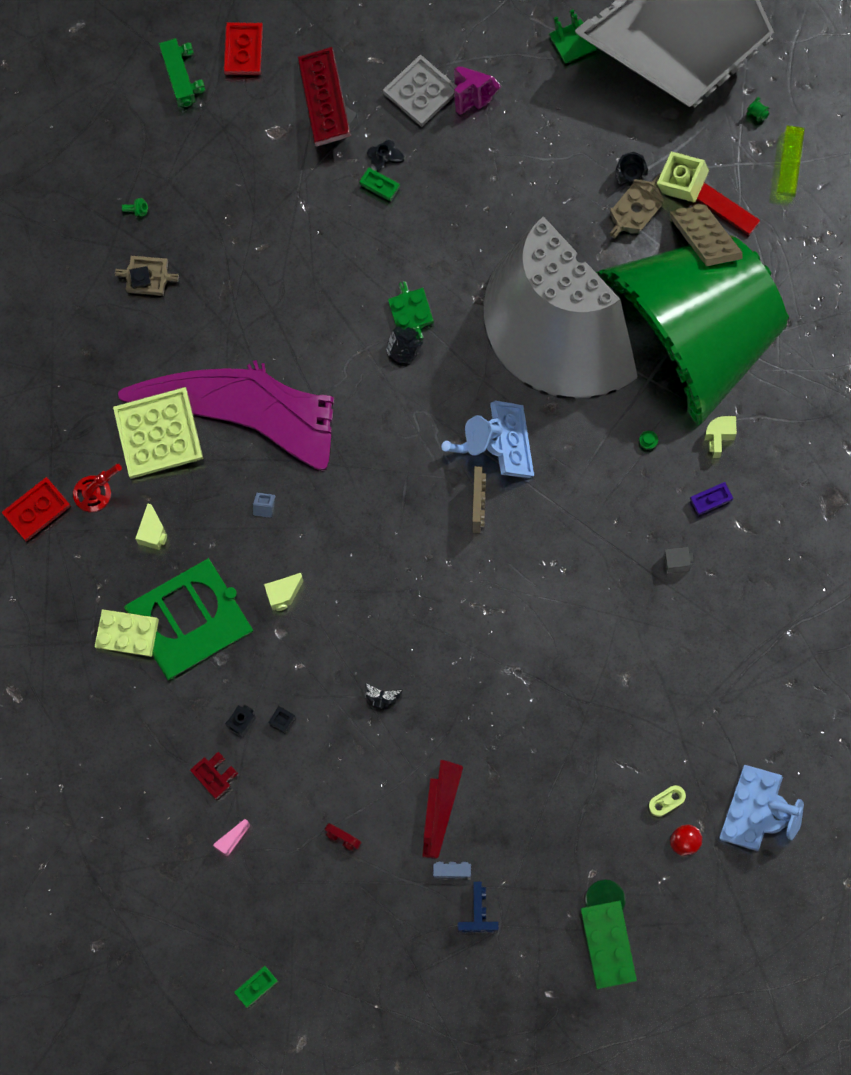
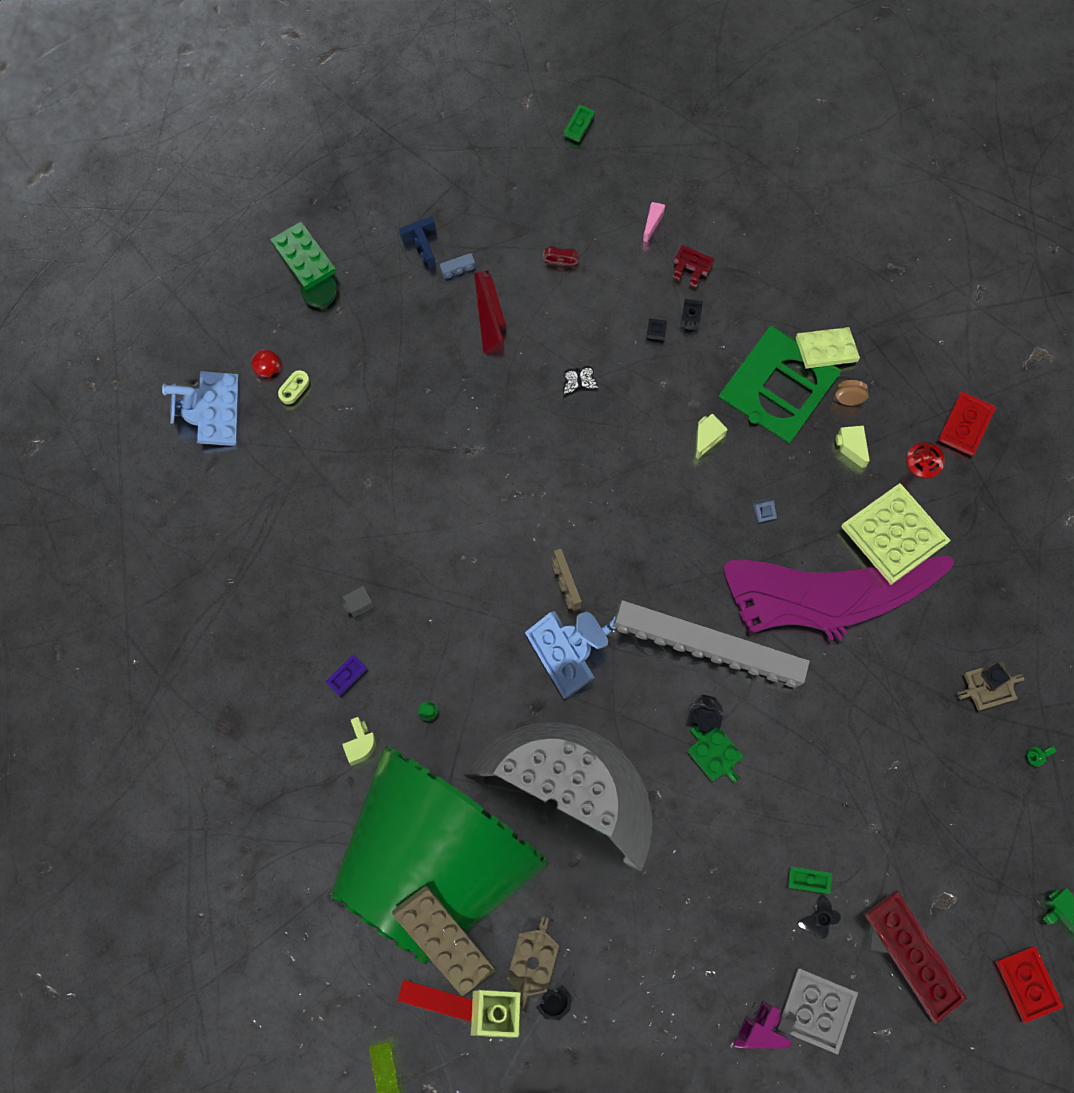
camera: 155 degrees right, 0 degrees up
none -> light grey brick [612,600,810,688]
none -> medium nougat piece [835,380,869,406]

